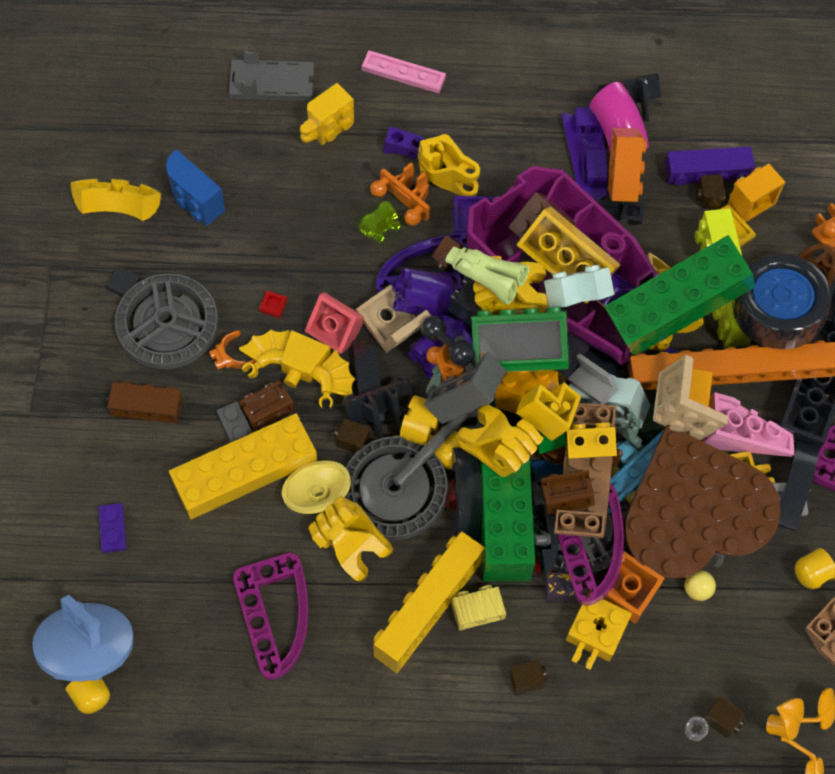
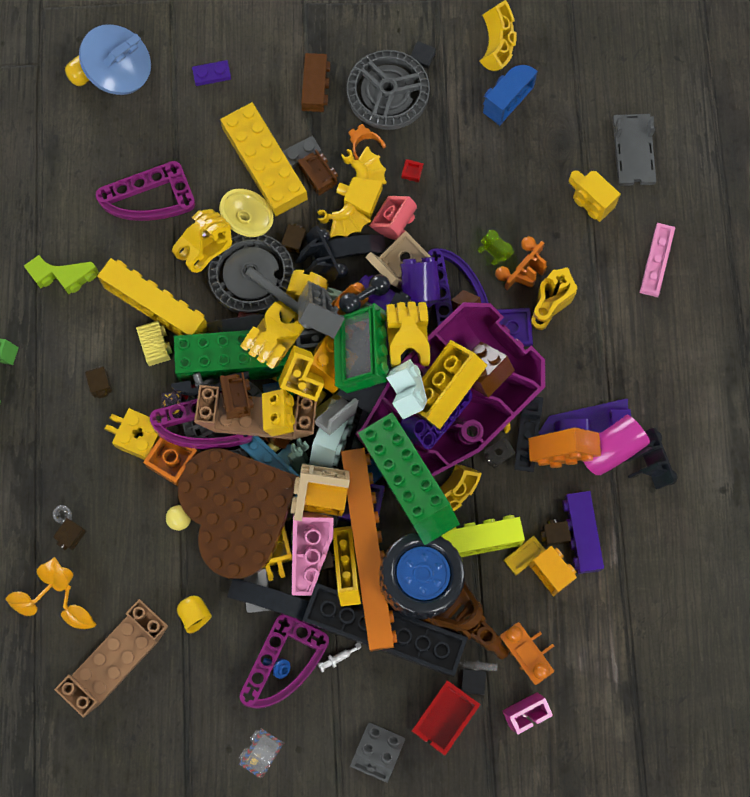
camera: 90 degrees right, 10 degrees up
dark purple leg [383,126,425,159] -> none
yellowish green piece [445,247,530,305] -> none
none -> lime arch [24,255,99,294]
none -> yellow brick [333,526,361,607]

